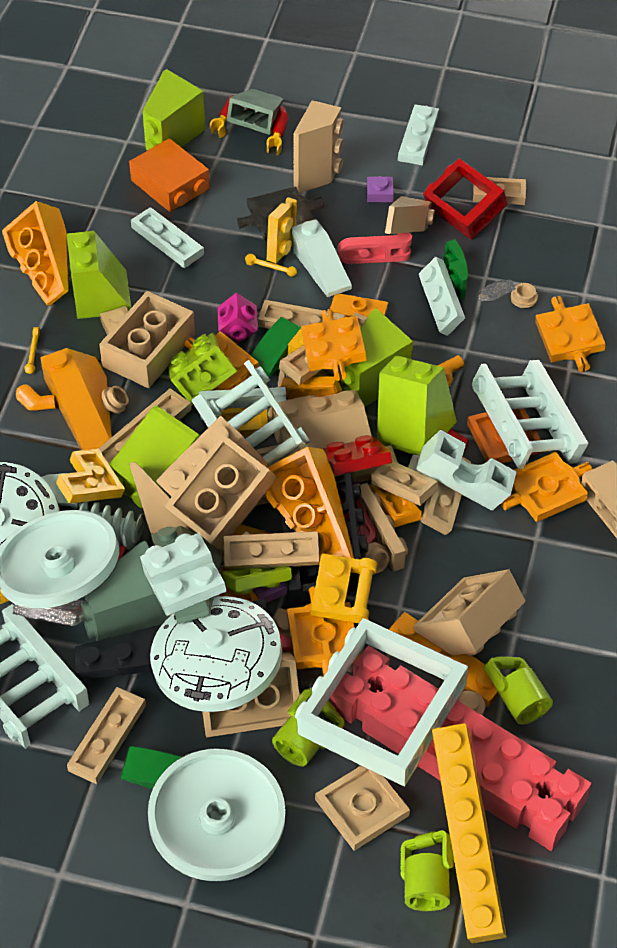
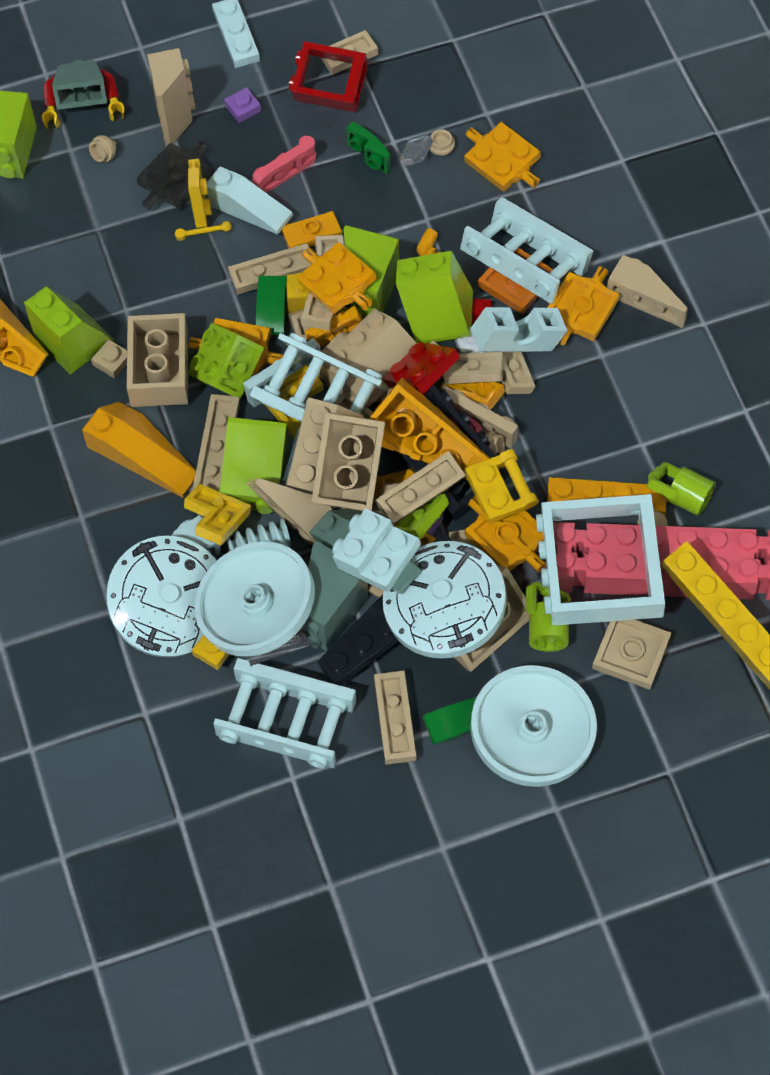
camera: 30 degrees left, 10 degrees up
light orange arm [15,384,56,411] -> none
yellow hinge [24,327,40,374] -> none
tan plate [102,386,129,414] -> none
orange brick [129,138,210,212] -> none
light aqua plate [131,207,204,268] -> none
dark pink brick [218,293,258,344] -> none
tan slope [385,196,435,234] -> none
lime piece [401,830,454,911] -> none
tan slope [413,569,526,656] -> none
light aqua plate [418,257,465,336] -> none
none -> tan plate [89,135,116,162]

